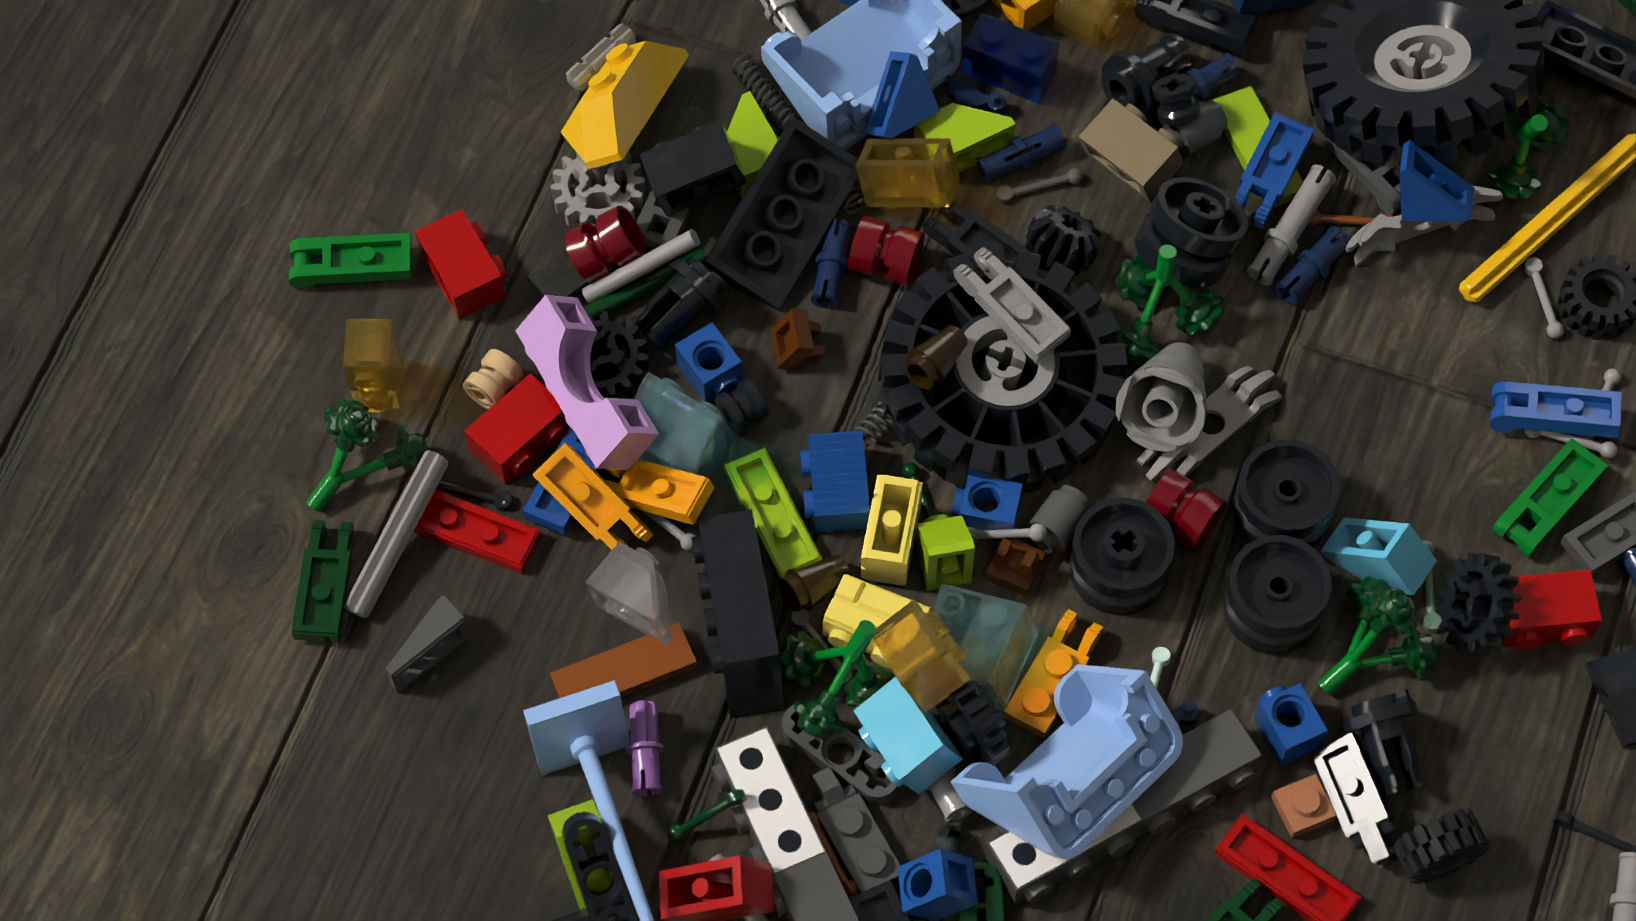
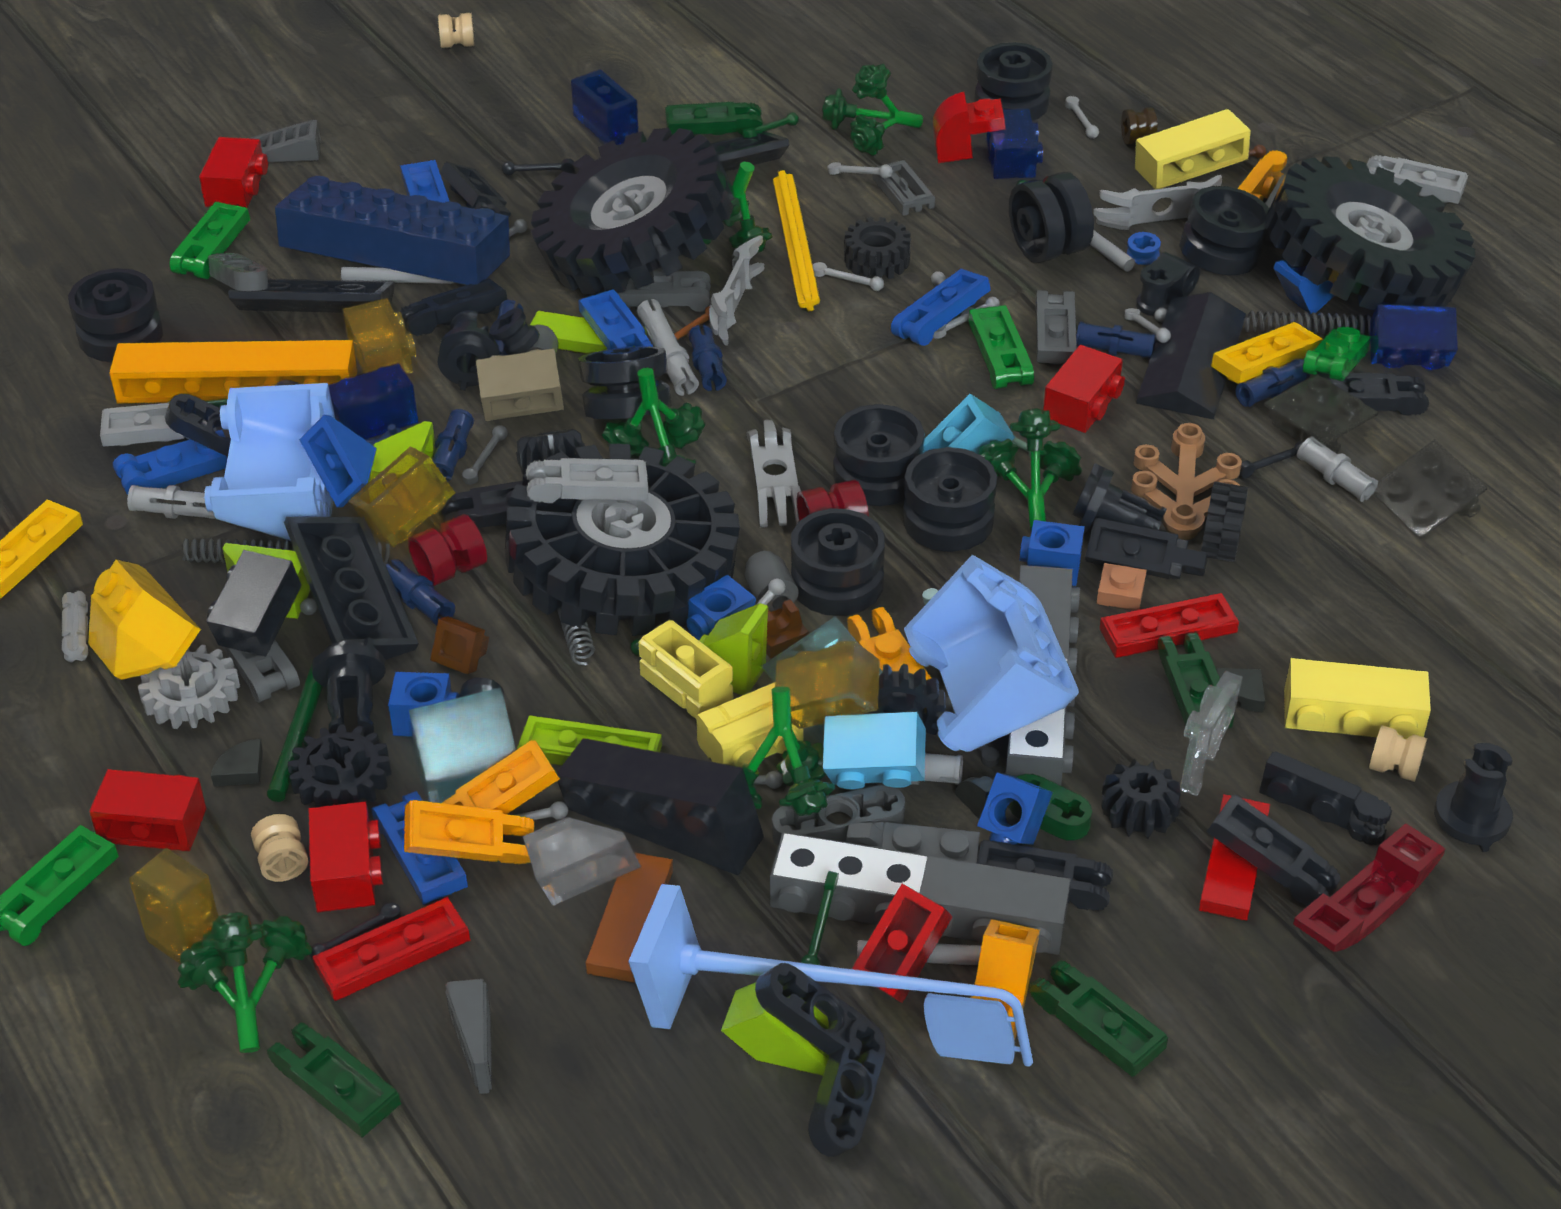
camera: 55 degrees left, 20 degrees down
light grey axle [344,450,448,618] -> none
lavender arch [515,295,660,470] -> none
dark red wheel [564,205,647,283] -> none
light grey bar [582,229,700,304] -> none
medium lavender axle [626,700,664,796] -> none
dark brown cone [779,554,851,612] -> none
blue brick [800,430,870,533] -> none
dark brown cone [904,325,968,390] -> none
light grey cone [1115,342,1207,452] -> none
blue slope [1400,140,1475,222] -> none
black gear [1436,553,1522,656] -> none
none -> medium nougat plant [1131,423,1242,540]

